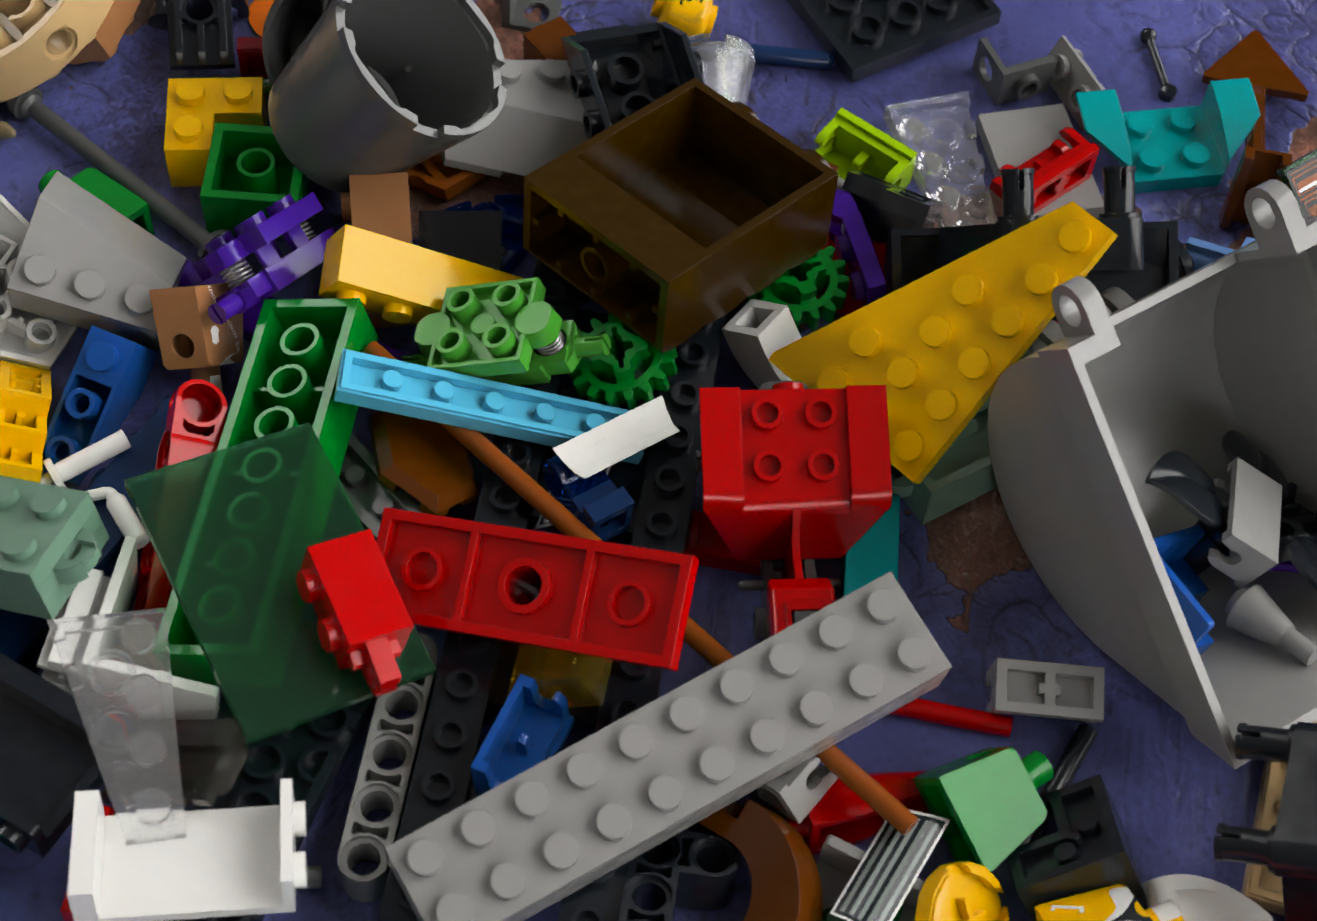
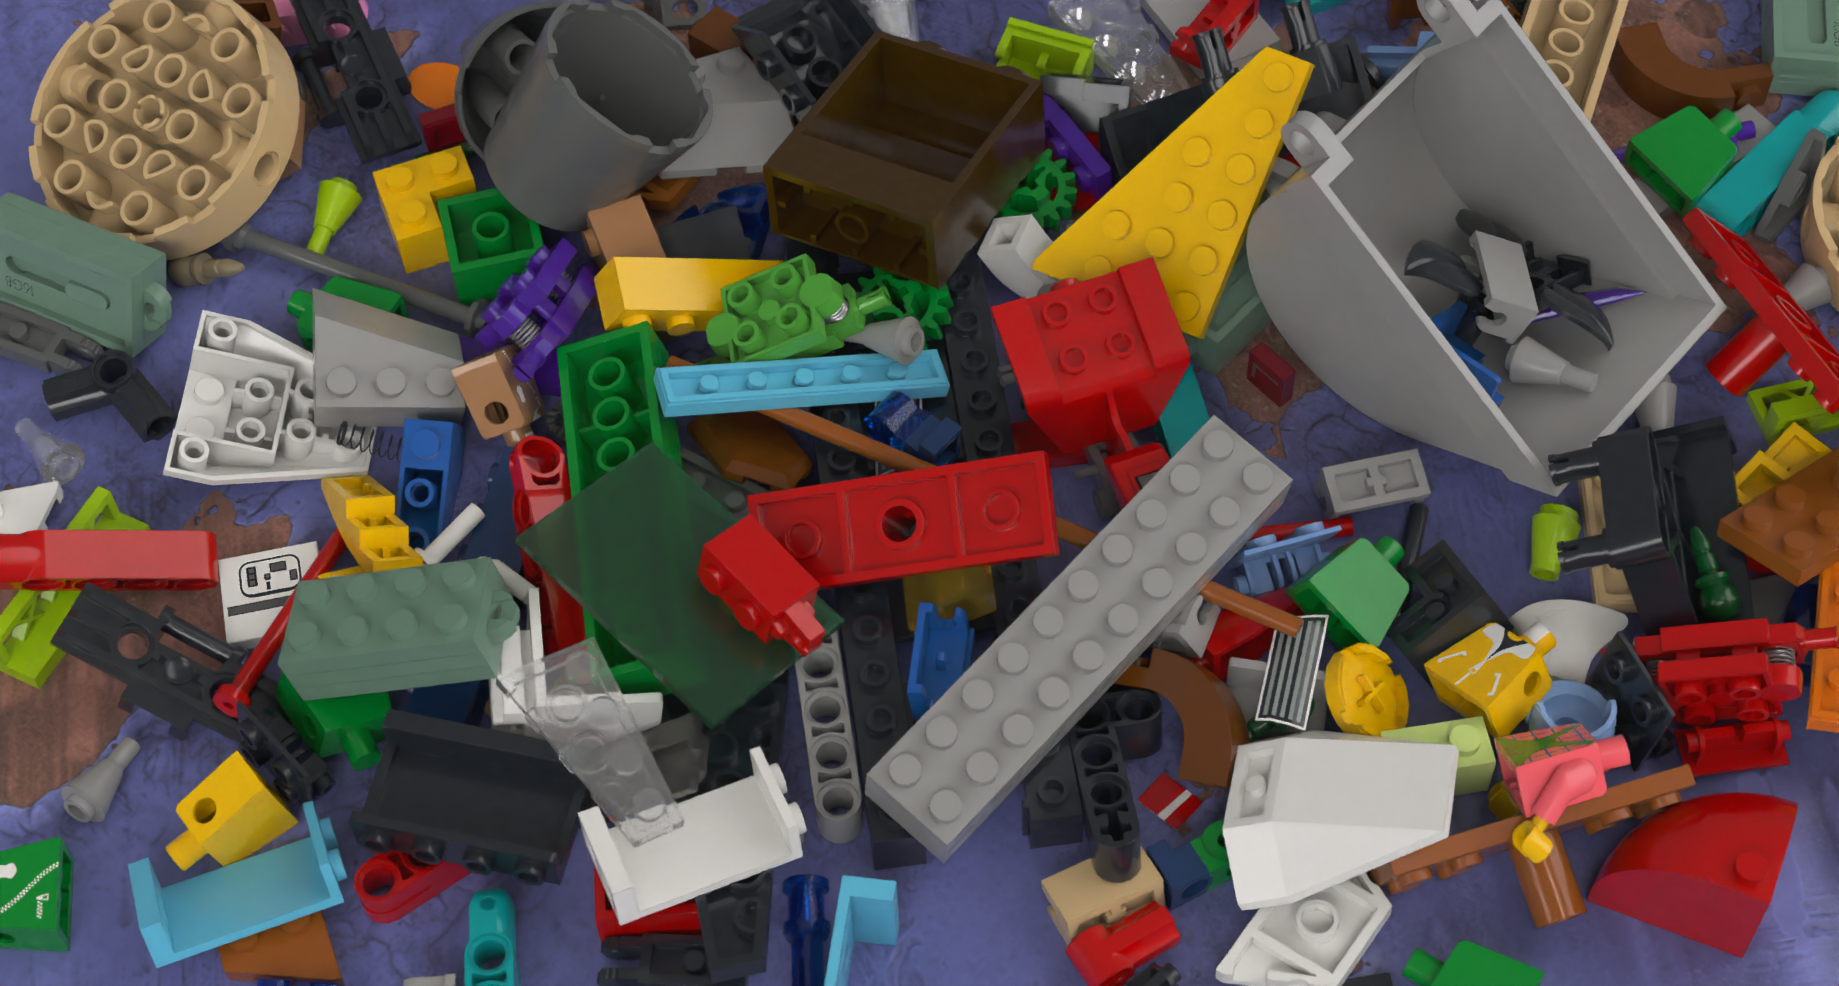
camera: 10 degrees left, 0 degrees up
white sticker [552,395,680,479] -> none
none -> lime cone [306,177,362,255]
none -> black piece [336,421,402,463]
none -> light grey cone [843,317,925,365]
none -> medium blue hinge [1225,521,1342,597]
none -> dark red tile [1246,342,1296,407]
none -> lime cone [1529,503,1581,581]

